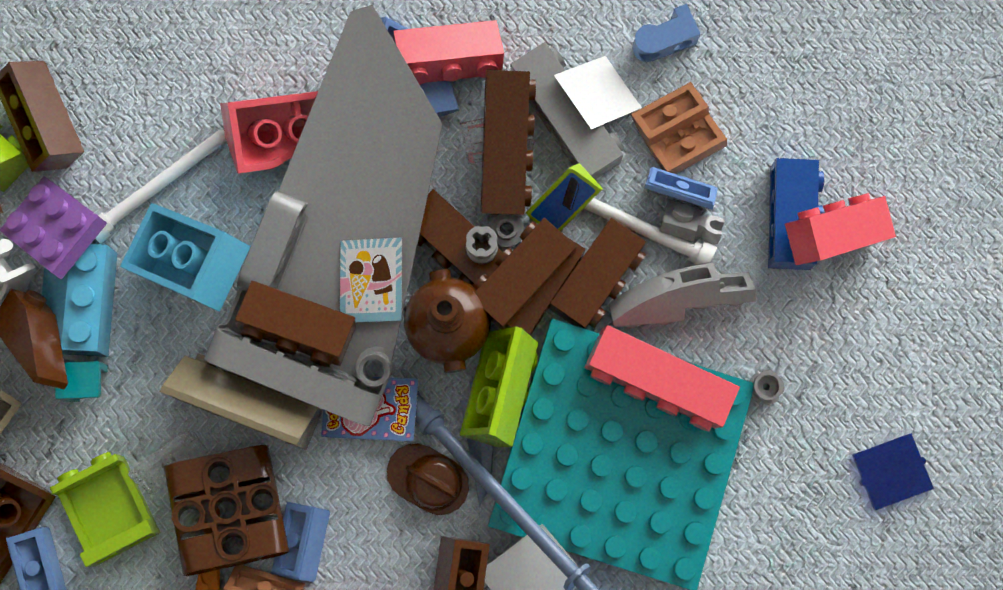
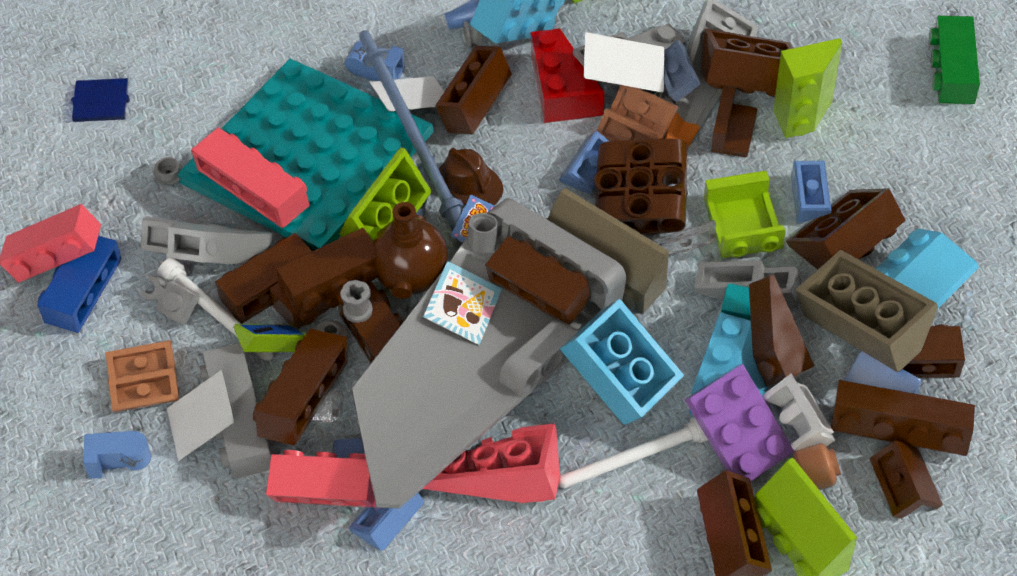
camera: 160 degrees left, 25 degrees down
medium blue slope [644,167,718,210] -> none
none -> light grey slope [694,260,802,308]

